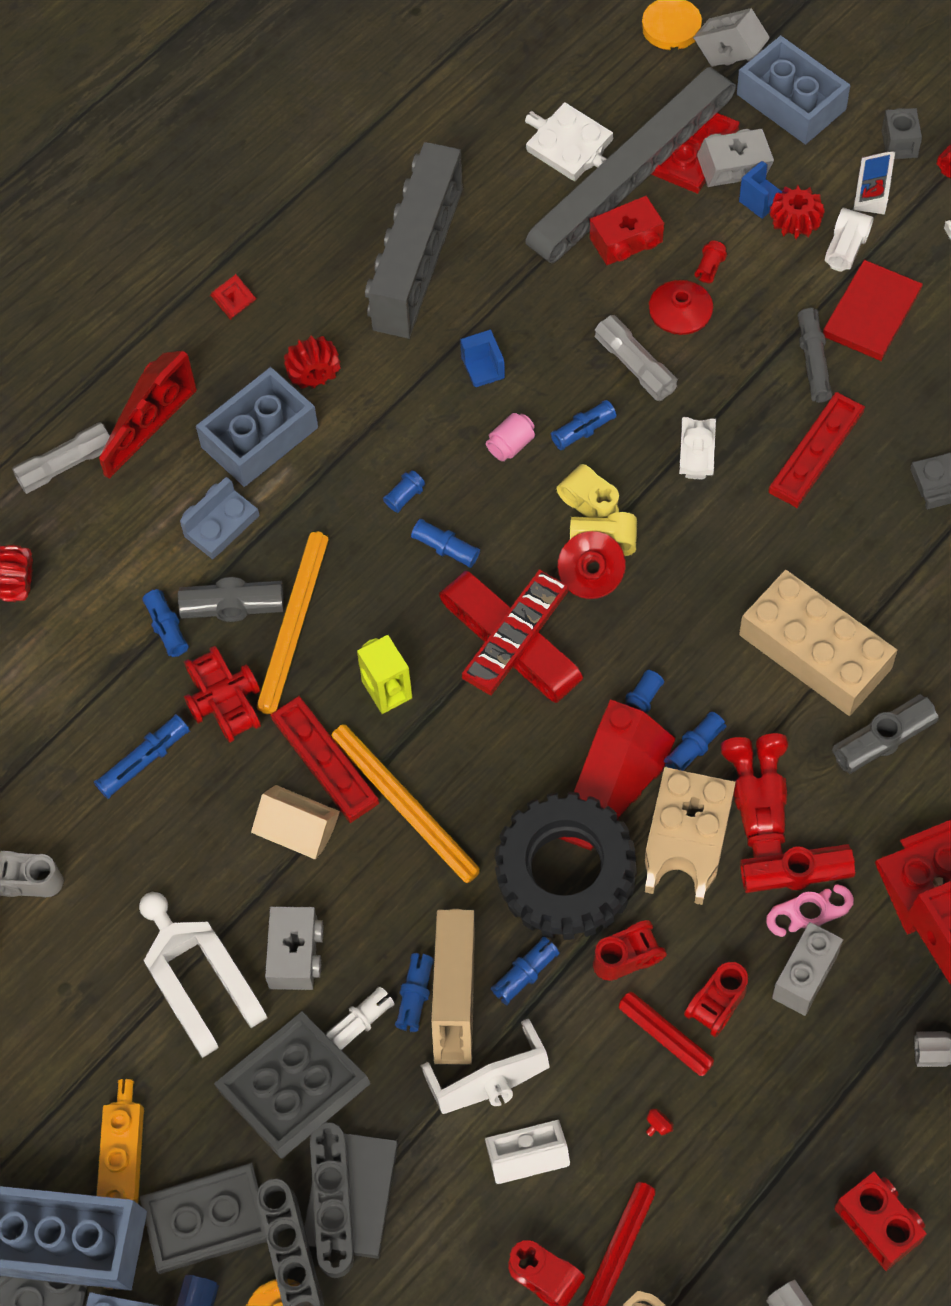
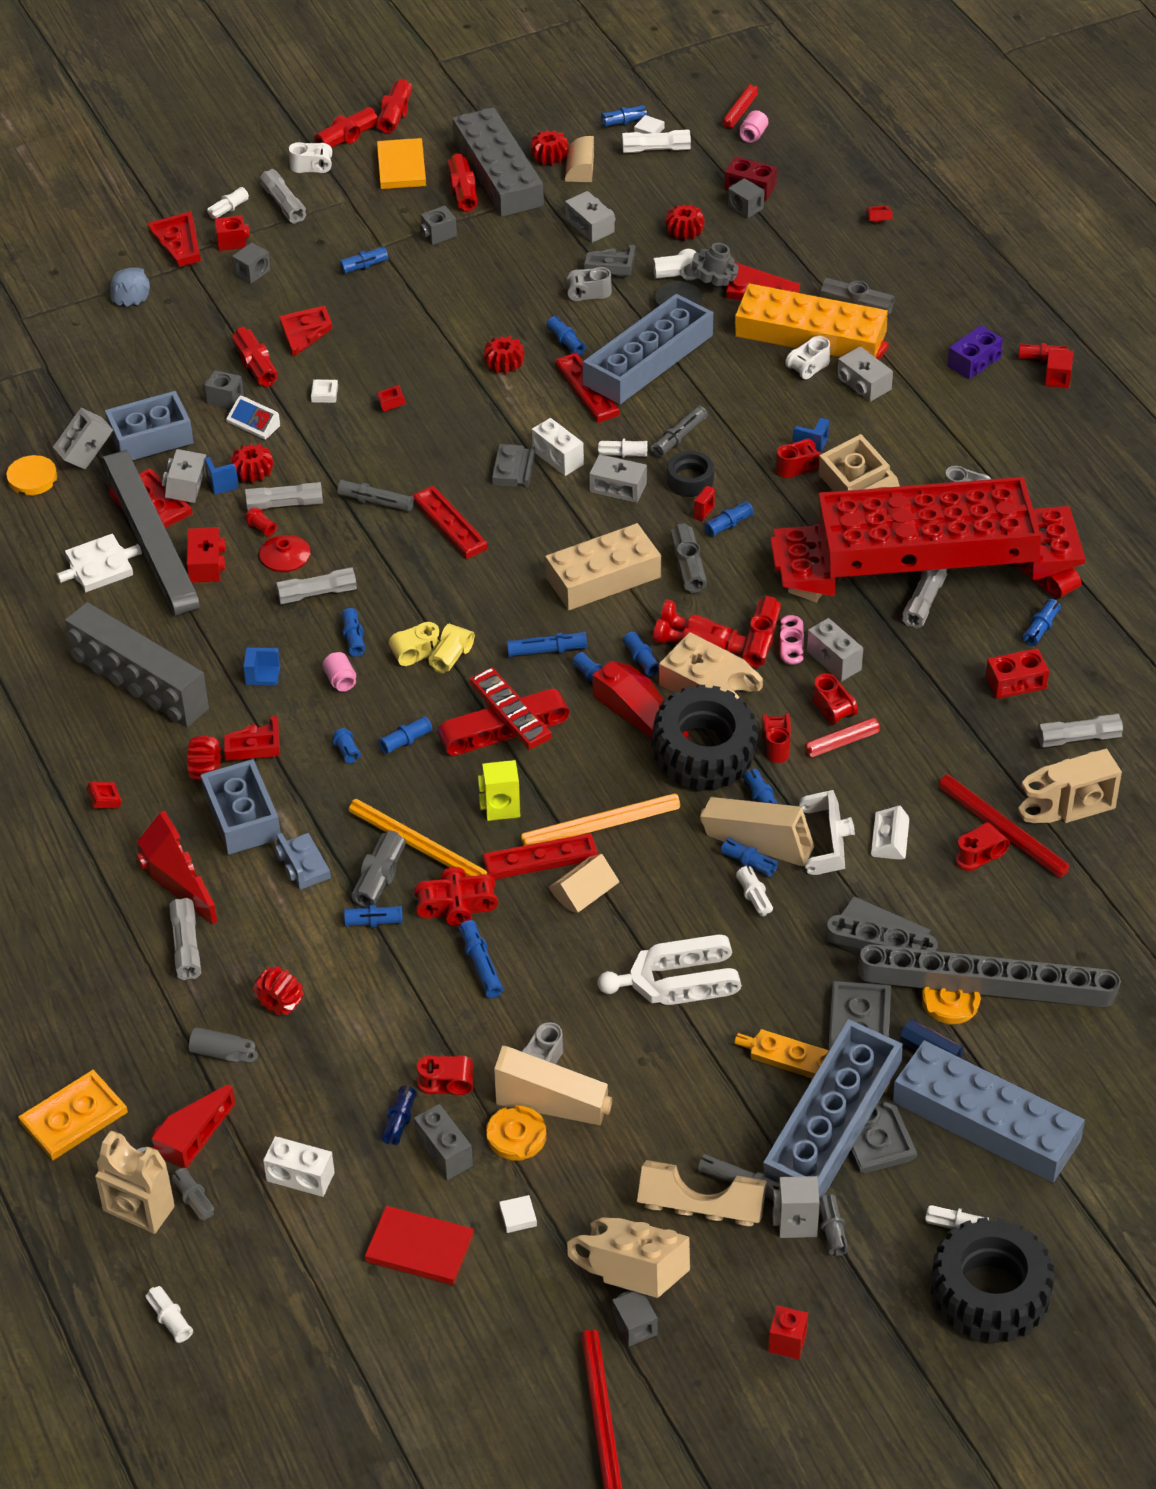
camera: 70 degrees left, 15 degrees down
dark grey plate [214,1011,371,1159] -> none
light grey brick [265,907,324,990] -> none
red dish [558,531,626,599] -> none
red rock [646,1108,673,1137] -> none
white hips [679,417,716,479] -> none
red tile [823,260,923,361] -> none
white piece [825,208,874,272] -> none
none -> red wing [224,716,280,761]
none -> light grey axle [245,482,323,511]
none -> blue pin [507,632,587,657]

